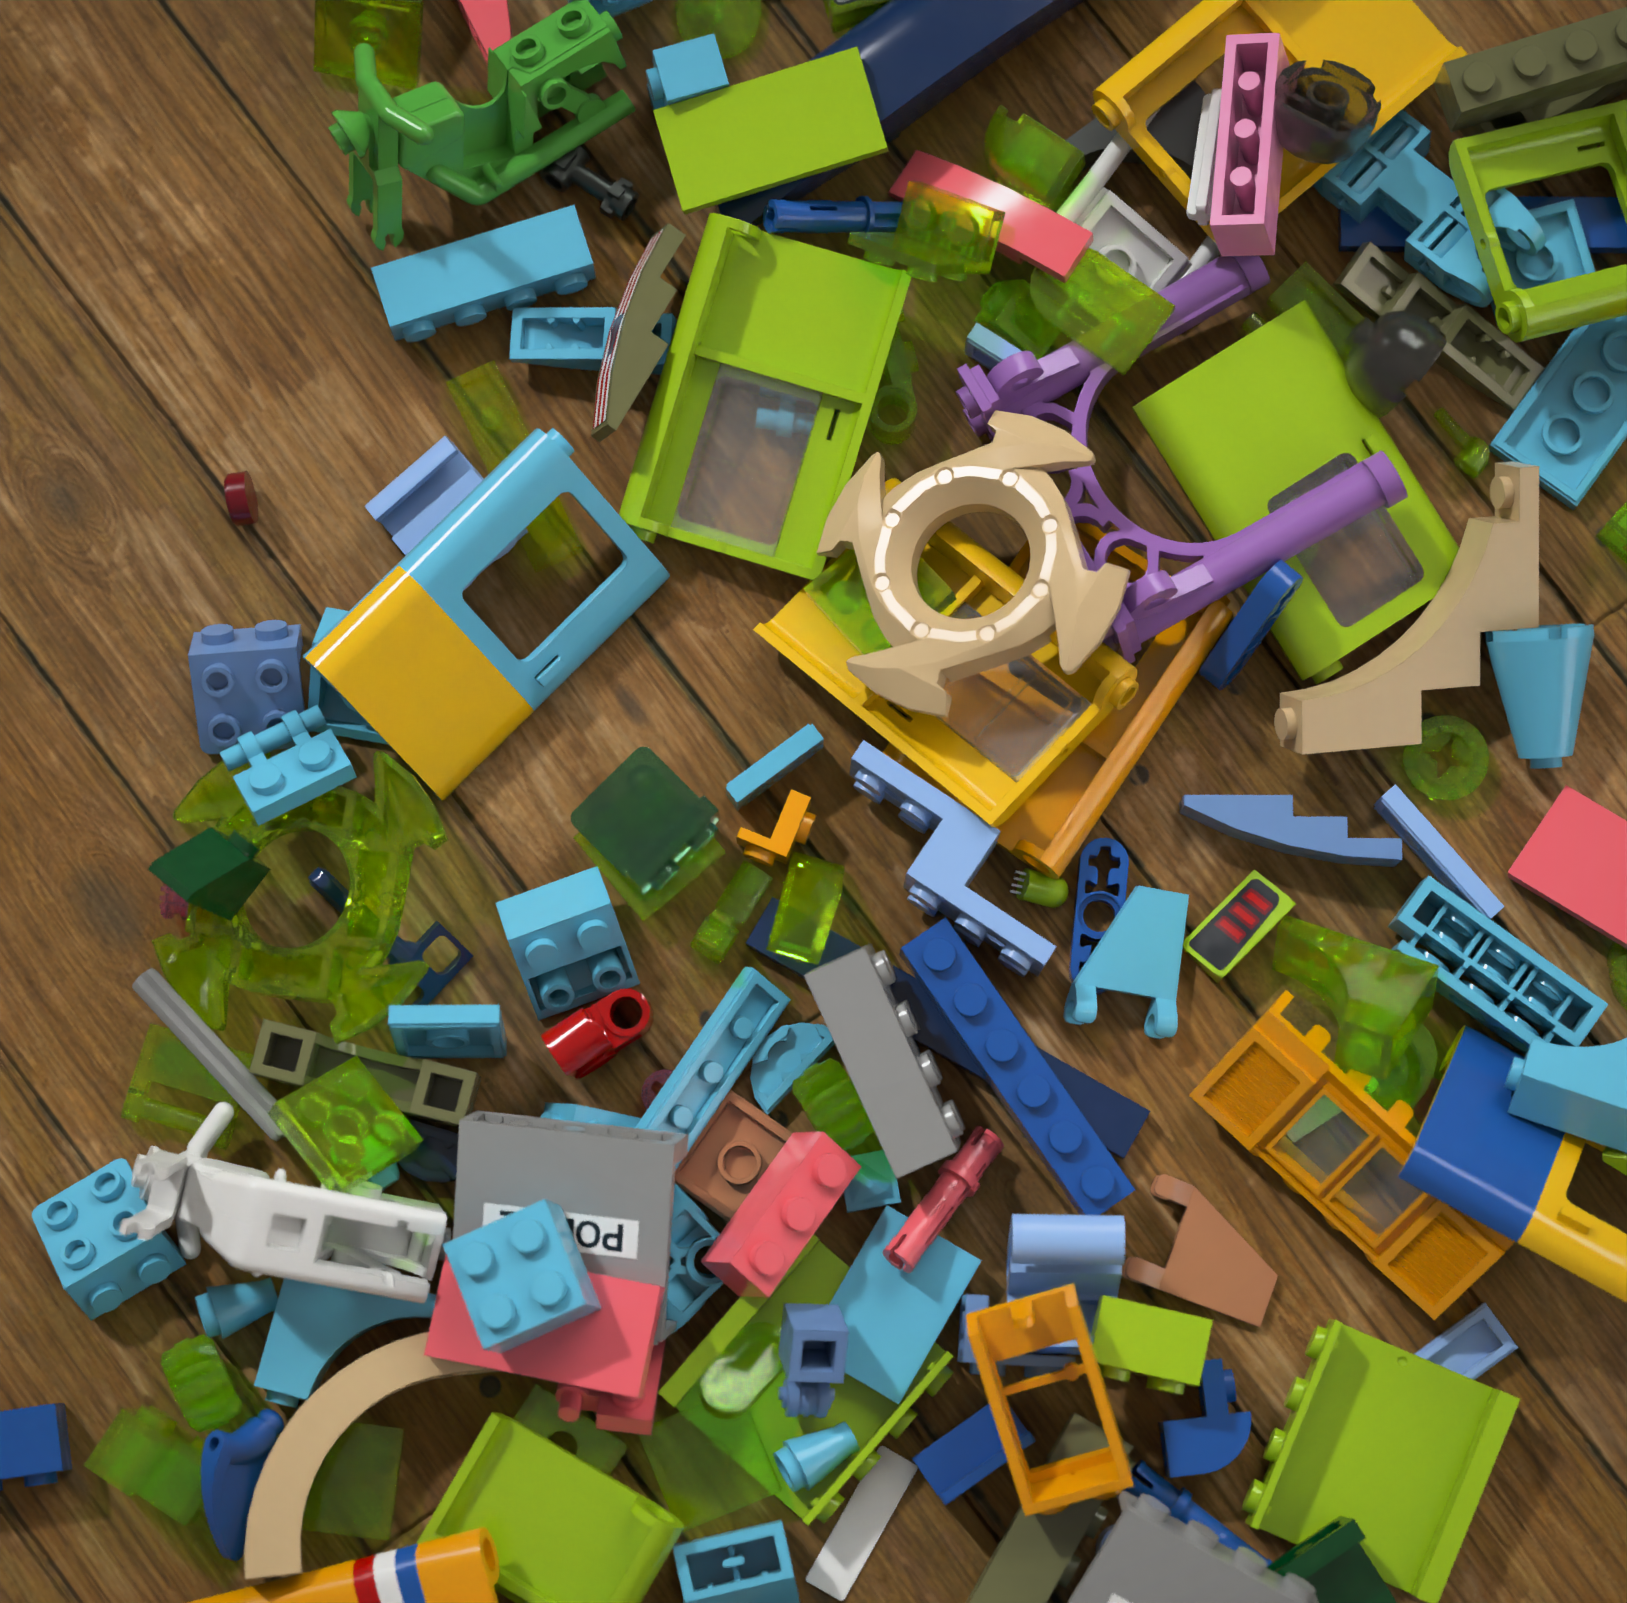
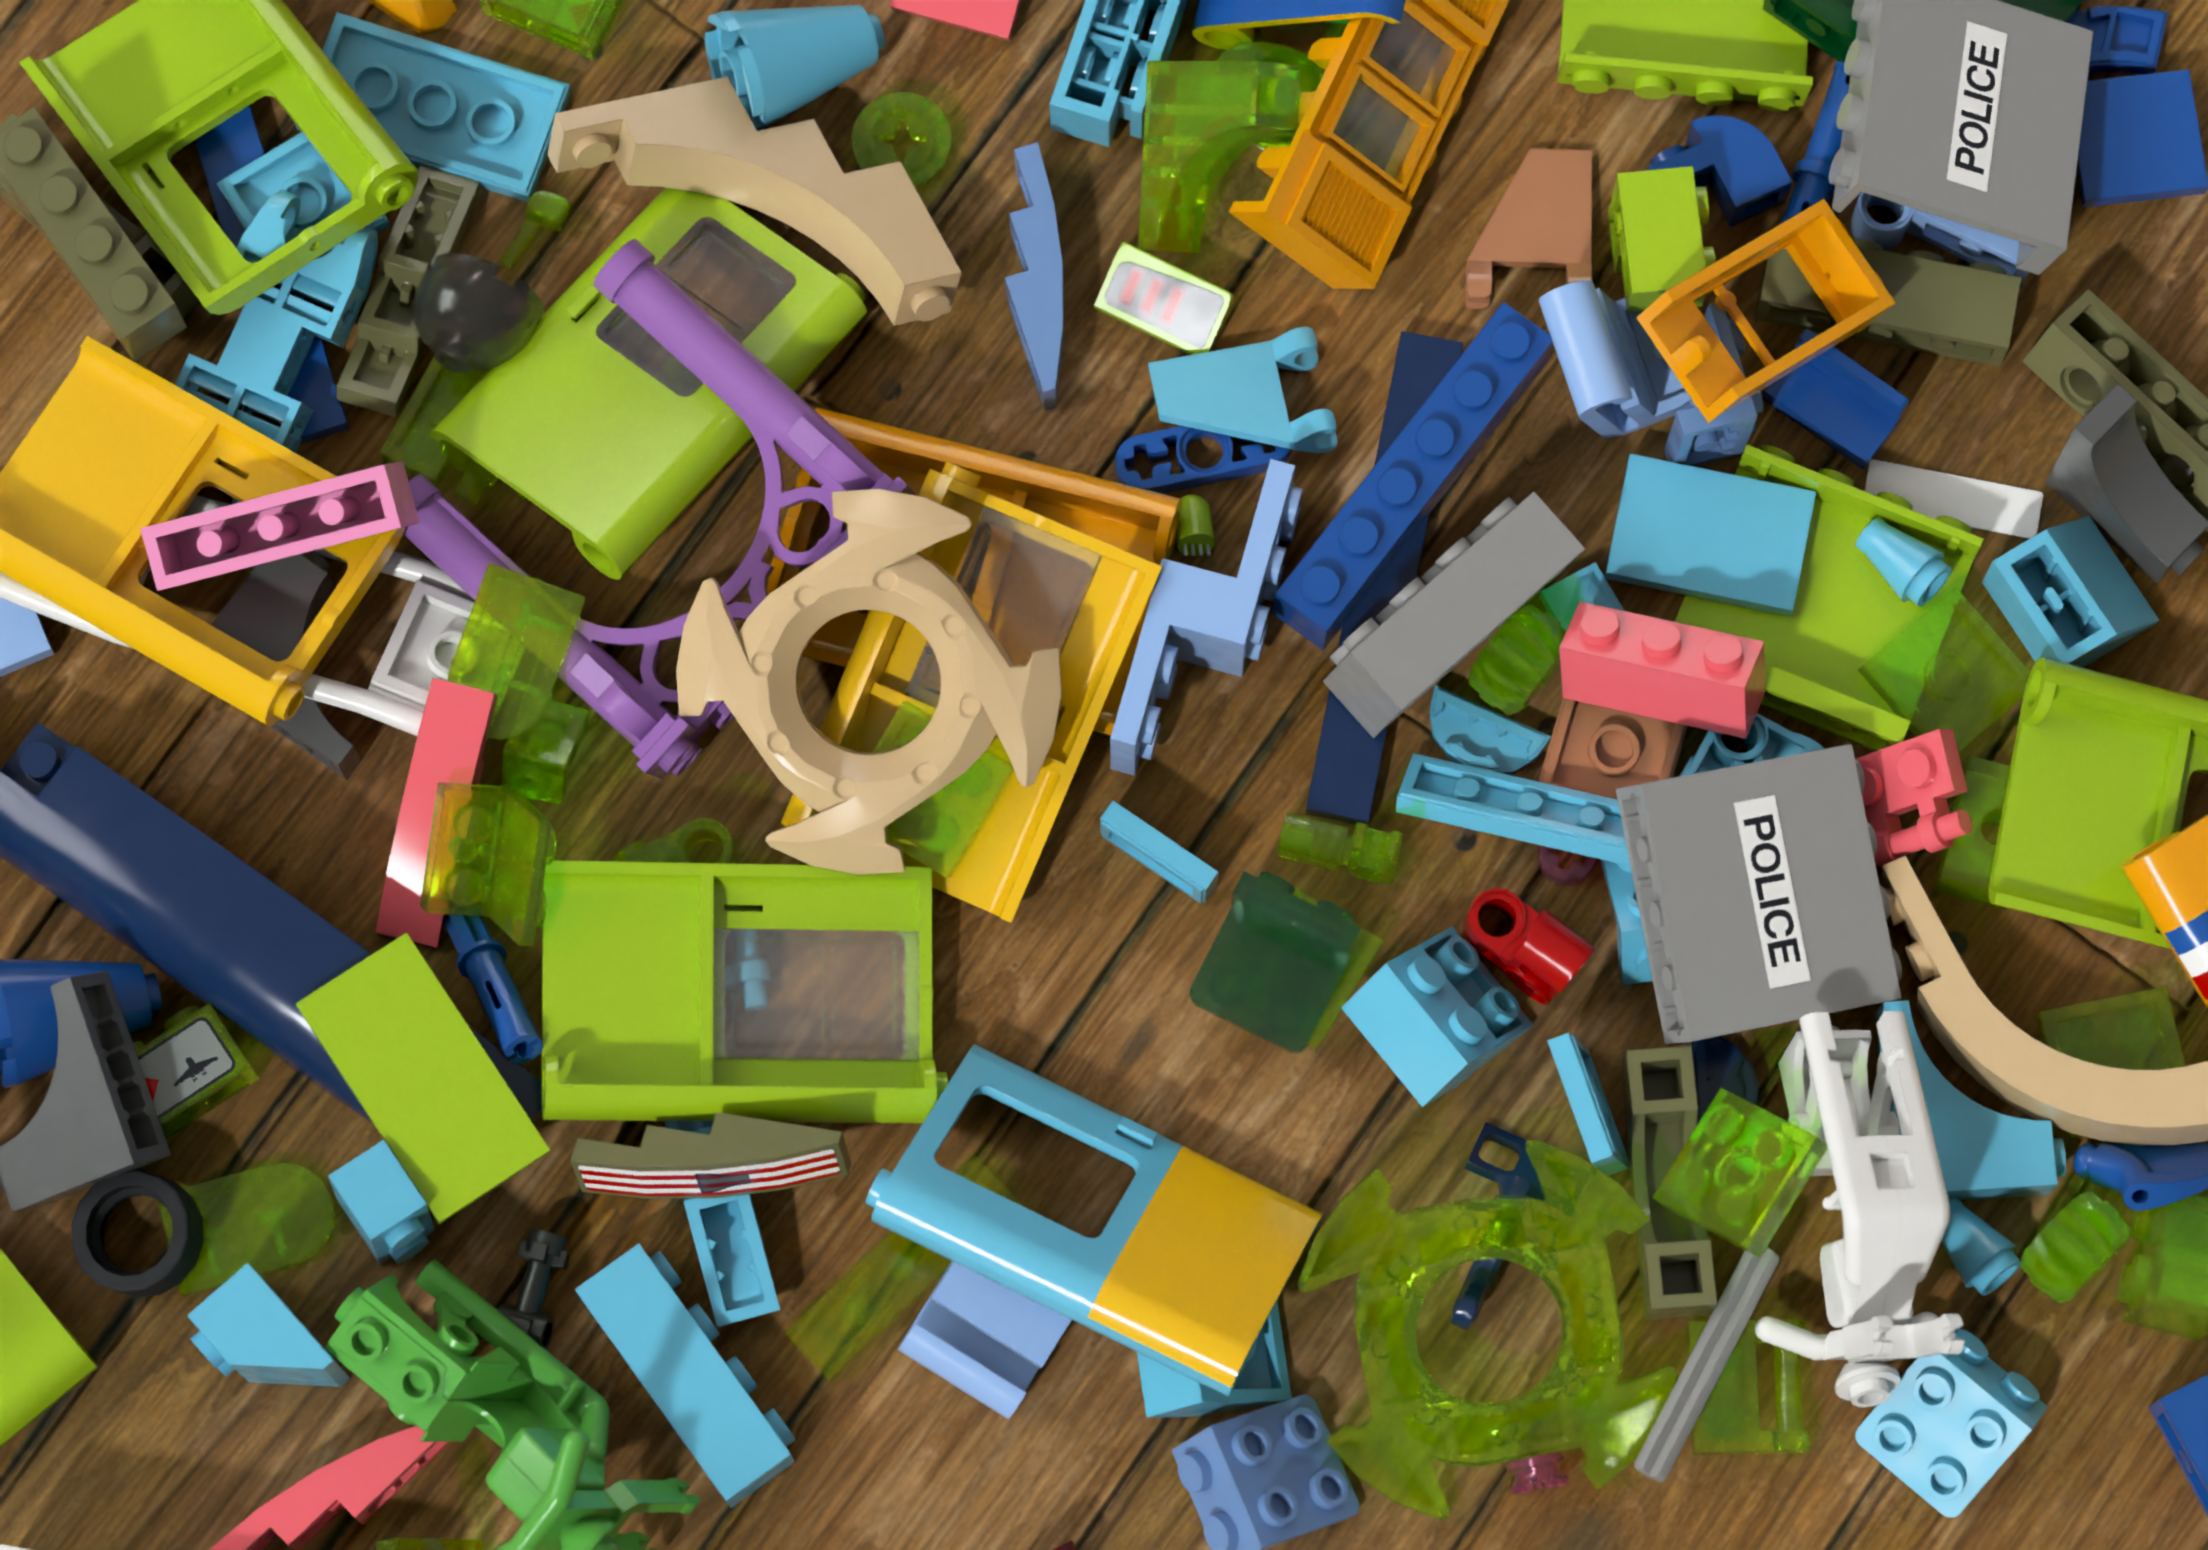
camera: 105 degrees left, 5 degrees down
dark green slope [148,827,270,921] -> none
medium azure plate [219,705,357,826] -> none
coral tile [424,1254,665,1399] -> none
medium azure brick [442,1199,602,1354] -> none
clear neon green tile [699,1322,784,1420] -> none
light orange bracket [736,789,817,867] -> none
clear neon green slope [766,851,845,965] -> none
medium blue brick [778,1303,849,1418] -> none
coral pin [883,1126,1004,1273] -> none
light blue tile [964,322,1021,370] -> none
clear neon green brick [983,104,1085,211] -> none
white axle [1186,88,1222,226] -> none
blue beam [1199,560,1303,691] -> none
clear smoke cylinder [1275,60,1381,164] -> none
light blue tile [1374,784,1505,919] -> none

